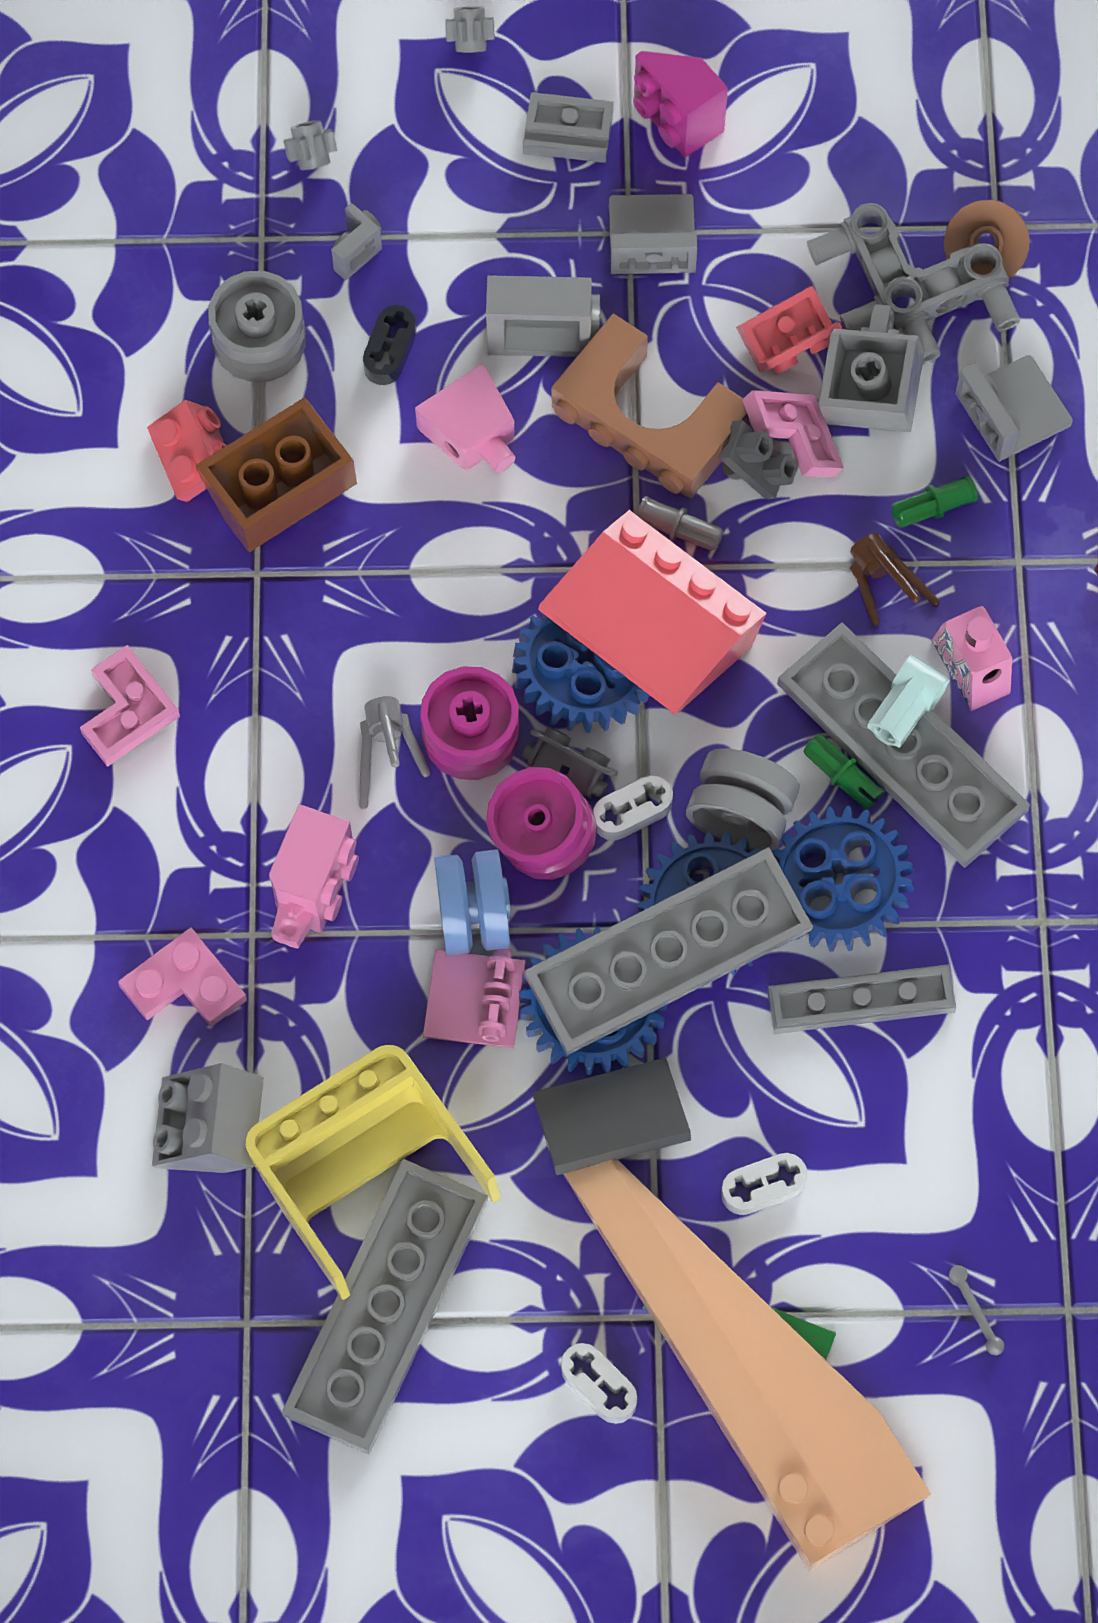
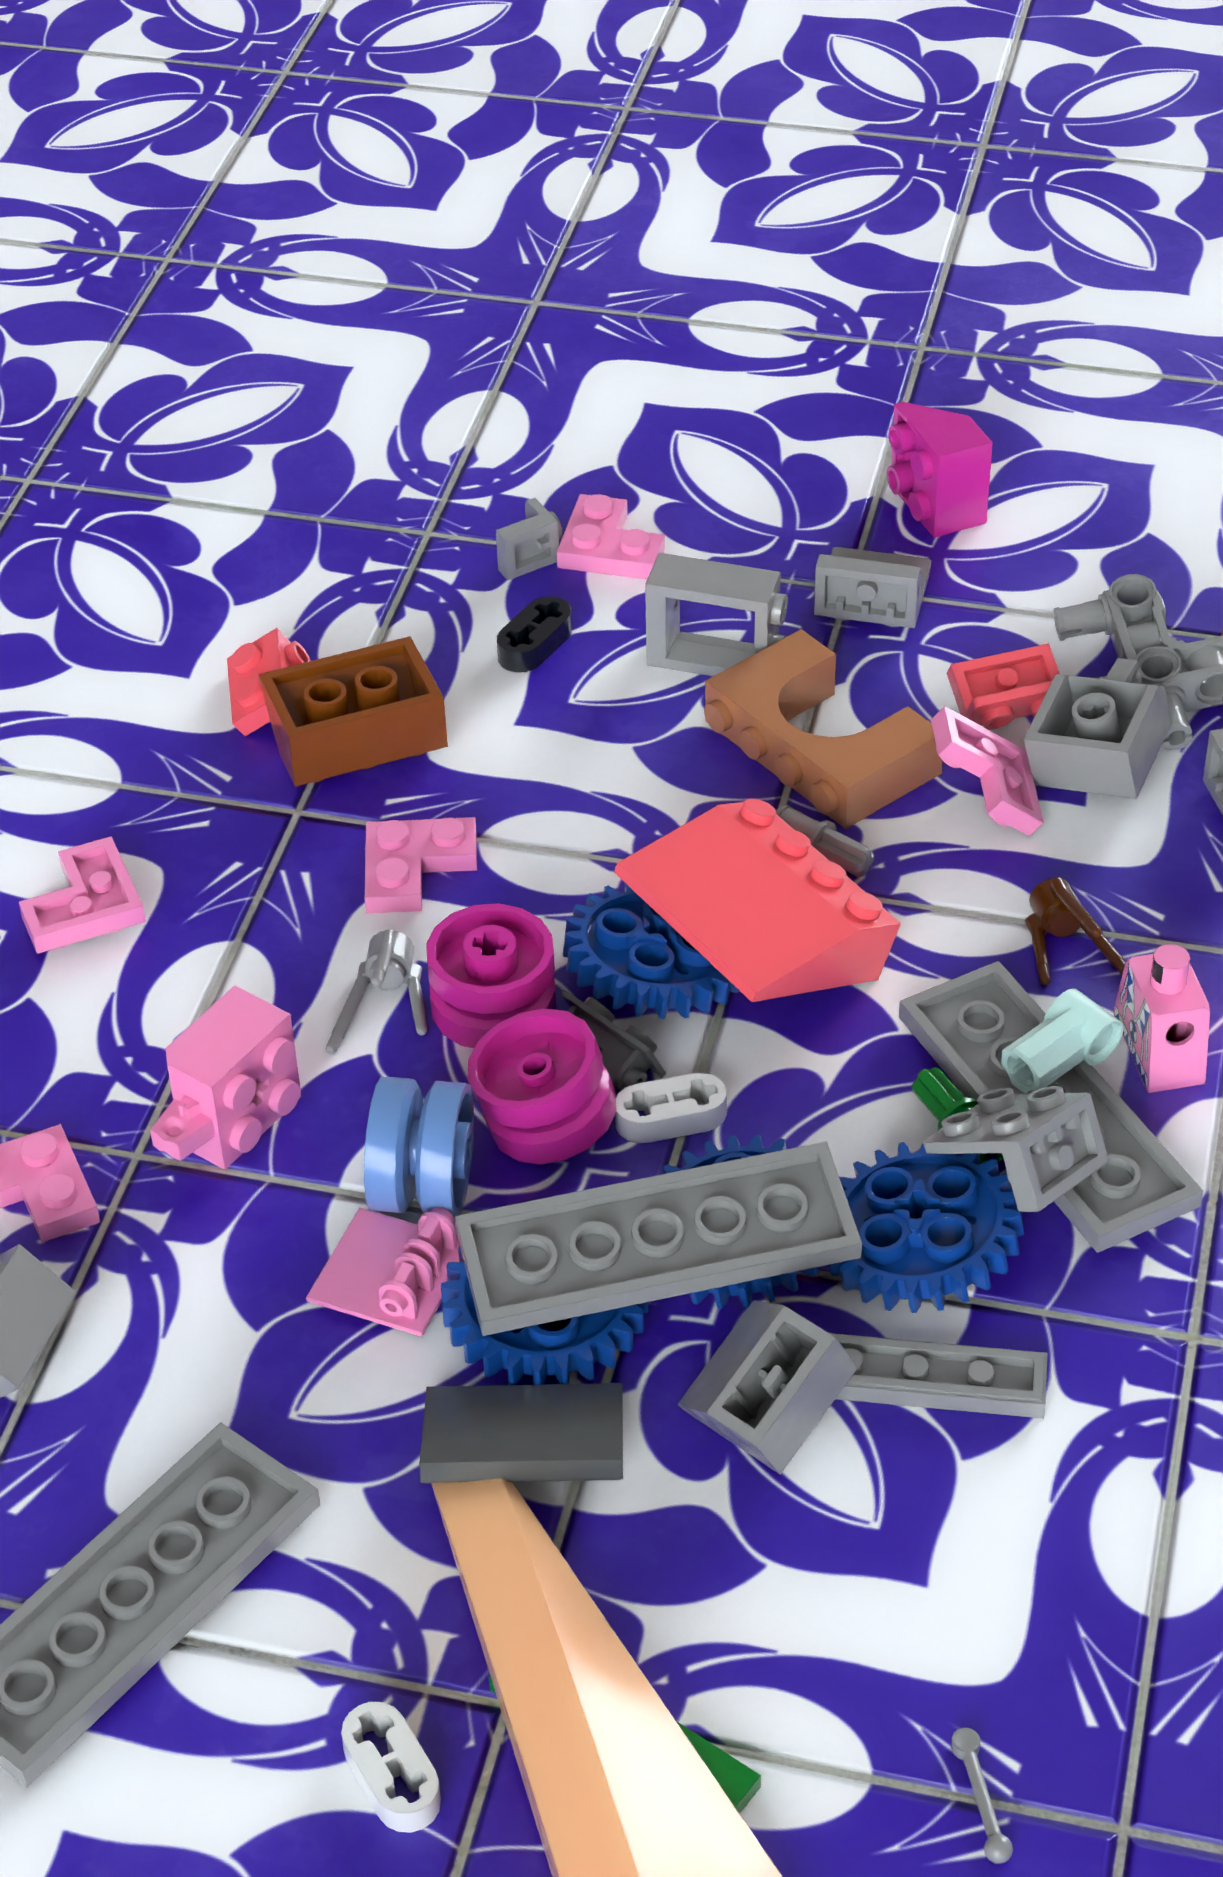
camera: 15 degrees right, 25 degrees down
light grey wheel [208,271,306,382] -> none
light yellow windscreen [246,1045,501,1300] -> none
light grey gear [283,120,338,170] -> none
bright pink torso [415,364,516,473] -> none
light grey gear [445,6,495,52] -> none
light grey plate [523,92,614,163] -> none
light grey wheel [686,748,800,851] -> none
dark grey hips [719,420,799,500] -> none
white beam [721,1153,808,1215] -> none
green axle [891,475,978,527] -> none
none -> bright pink plate [365,817,477,913]
none -> bright pink plate [557,494,665,579]
none -> light grey slope [677,1300,858,1475]
none -> light grey bracket [923,1086,1109,1212]

